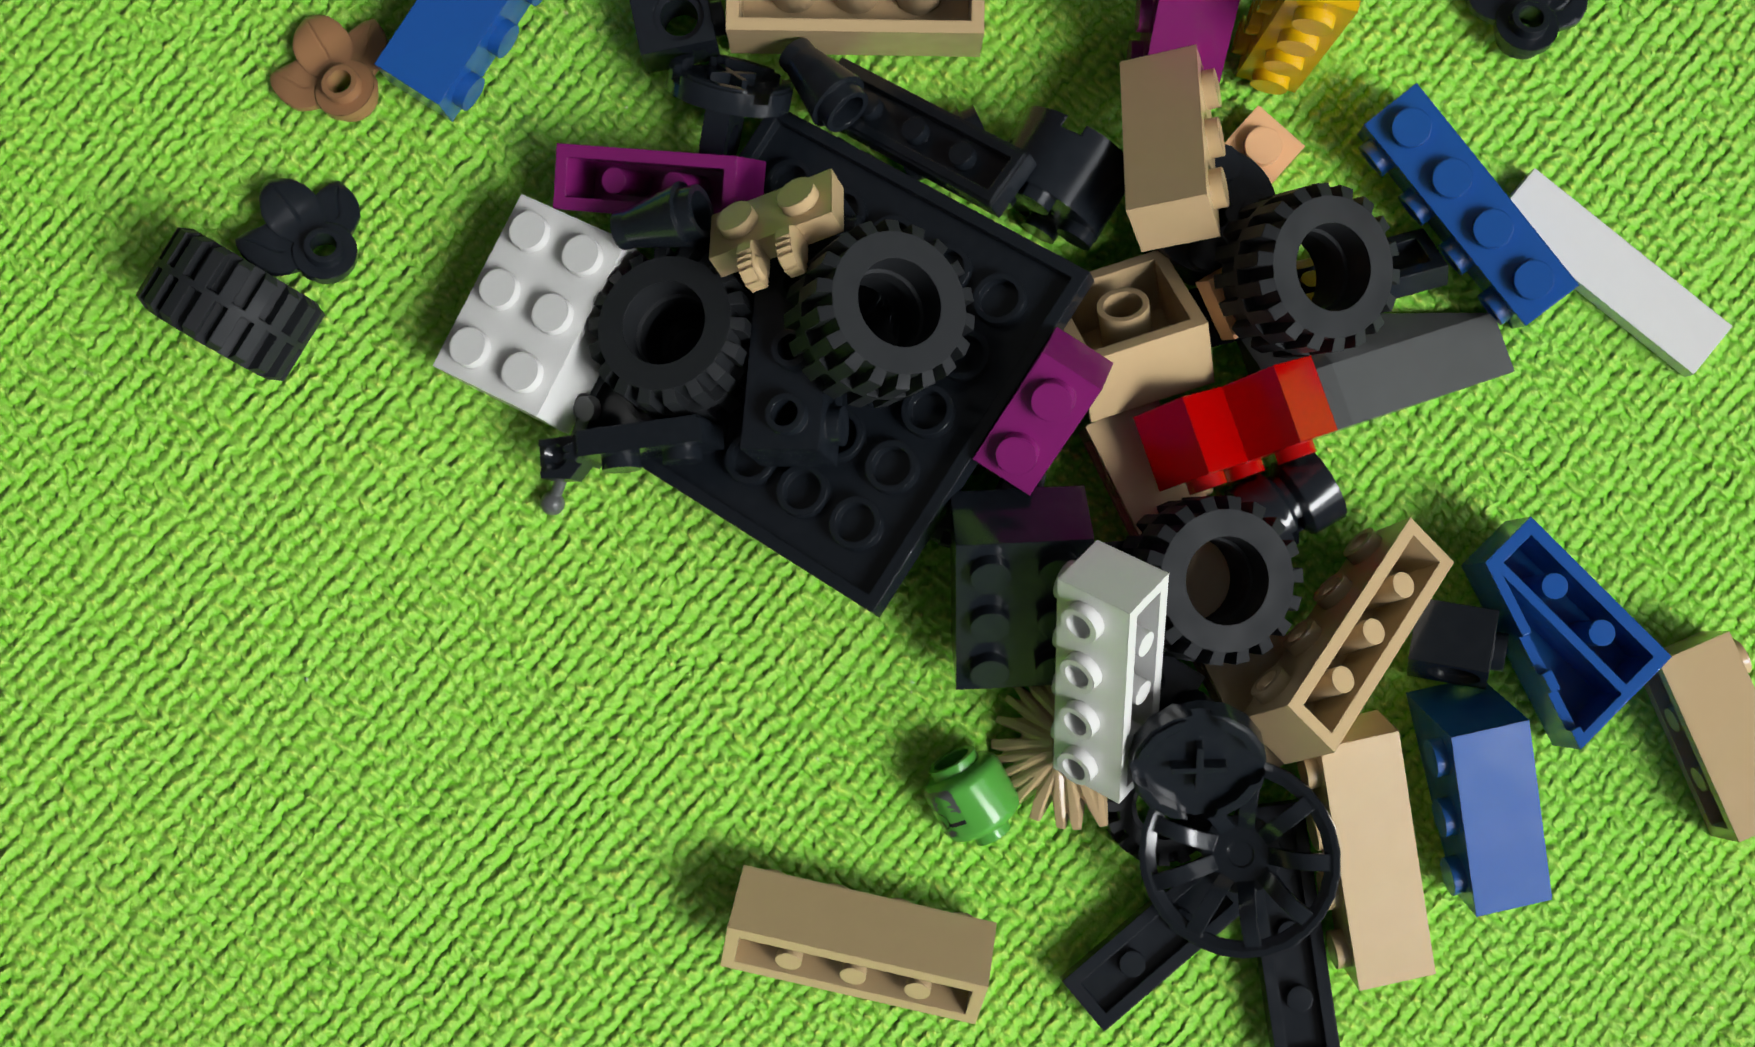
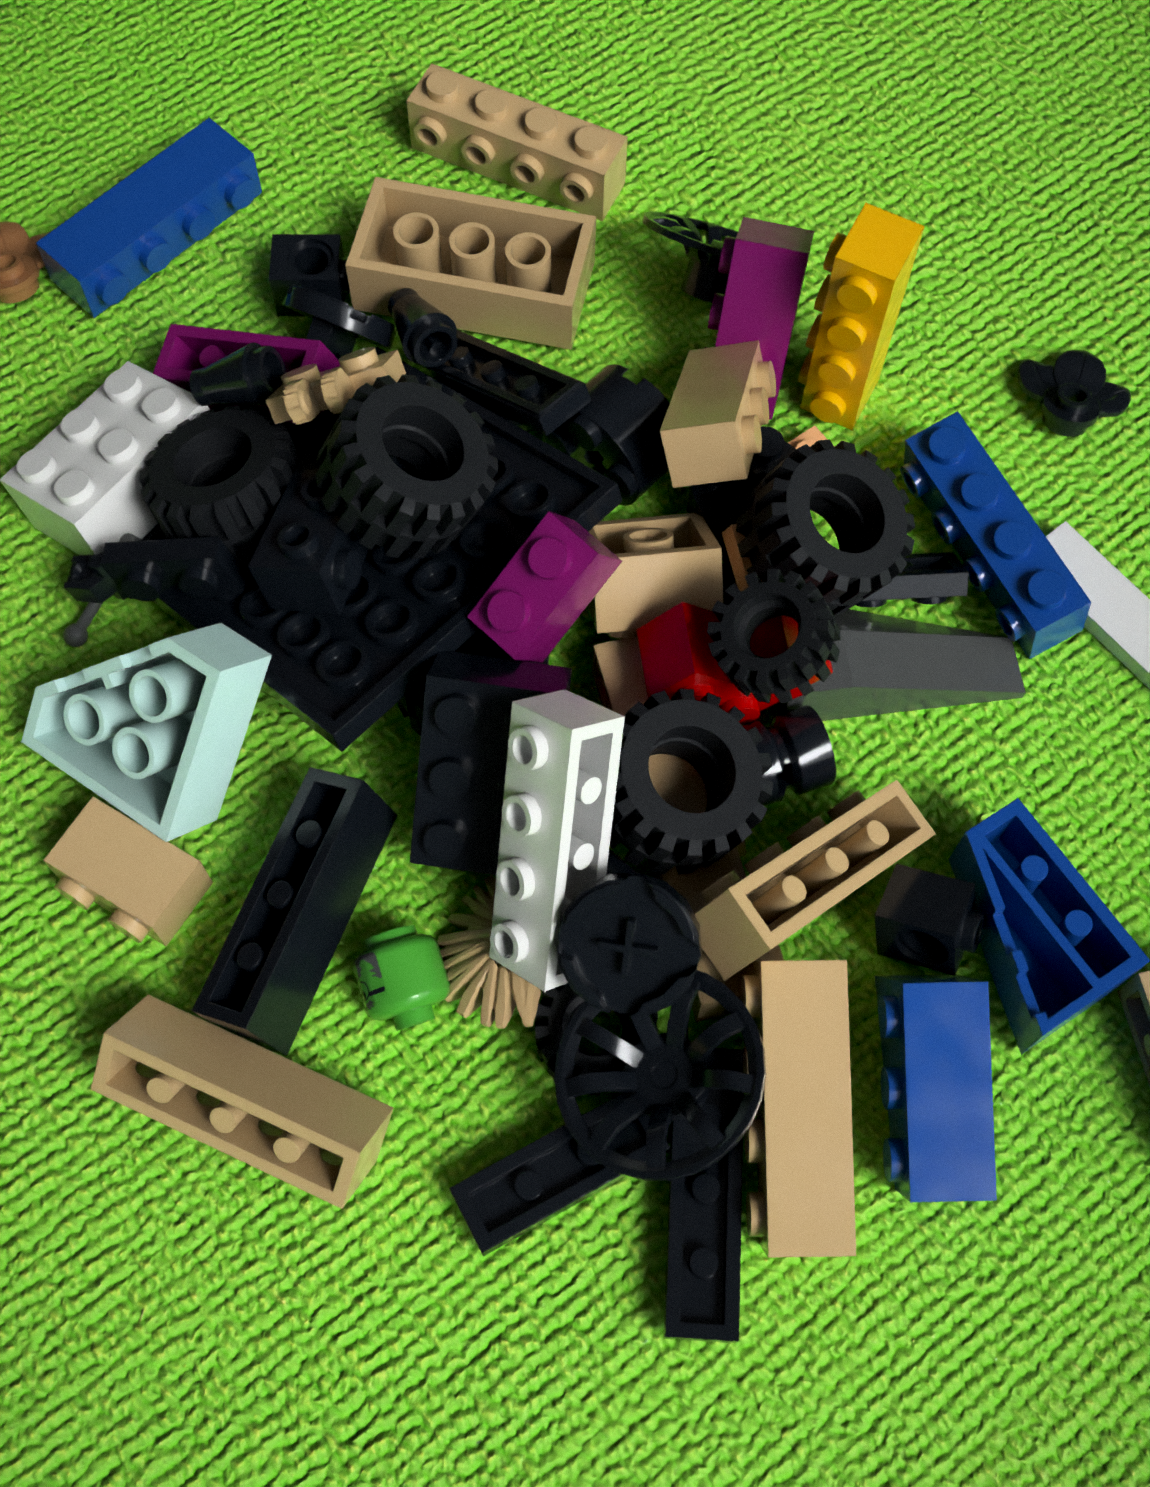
camera: 15 degrees right, 20 degrees down
none -> light aqua brick [21,623,272,842]
none -> tan brick [43,797,213,947]
none -> black brick [192,767,397,1056]
none -> black tyre [707,569,841,703]

